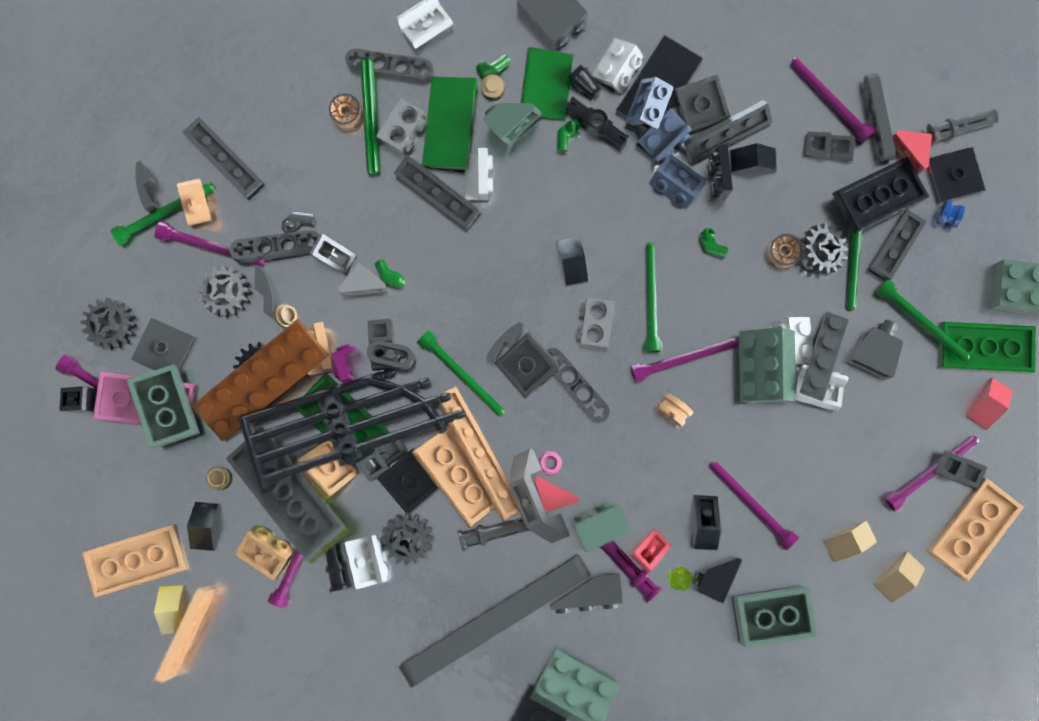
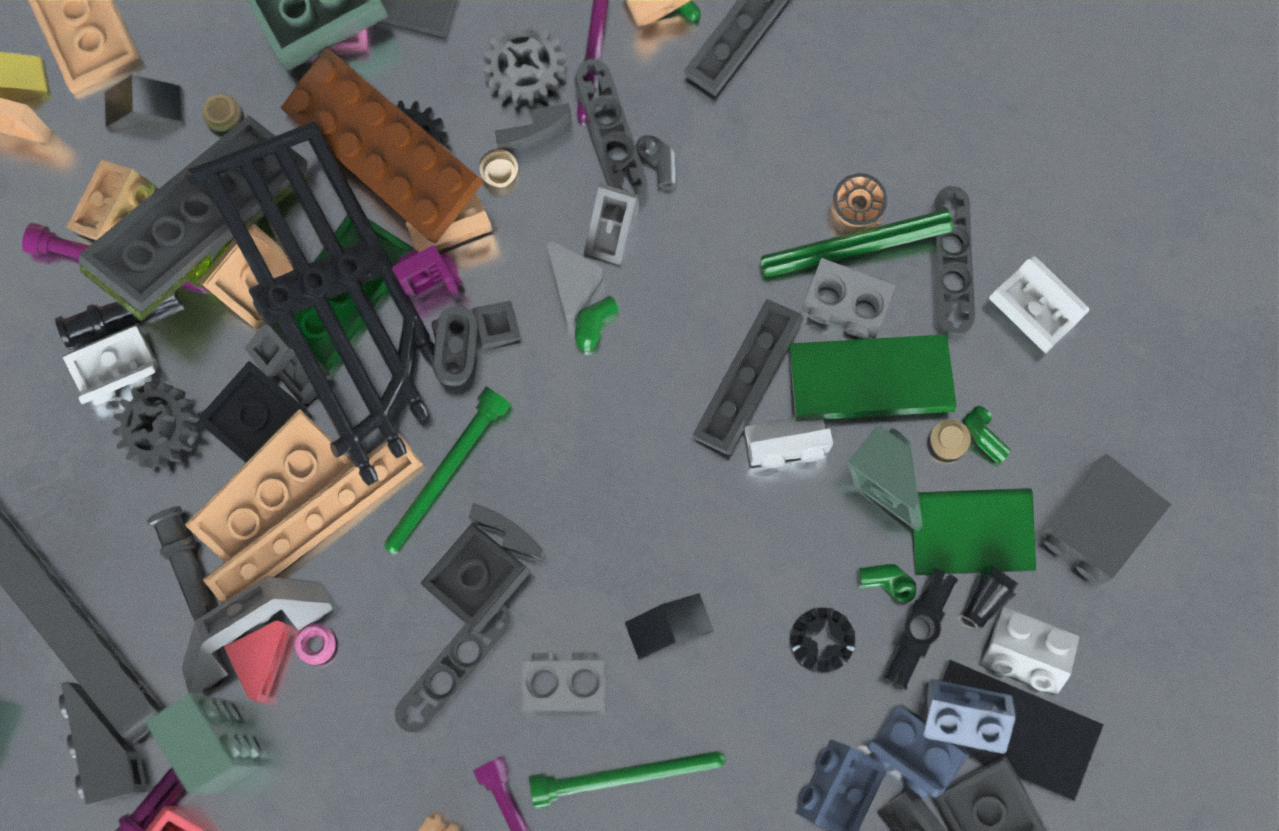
camera: 85 degrees right, 5 degrees down
none -> black gear [790,607,855,672]

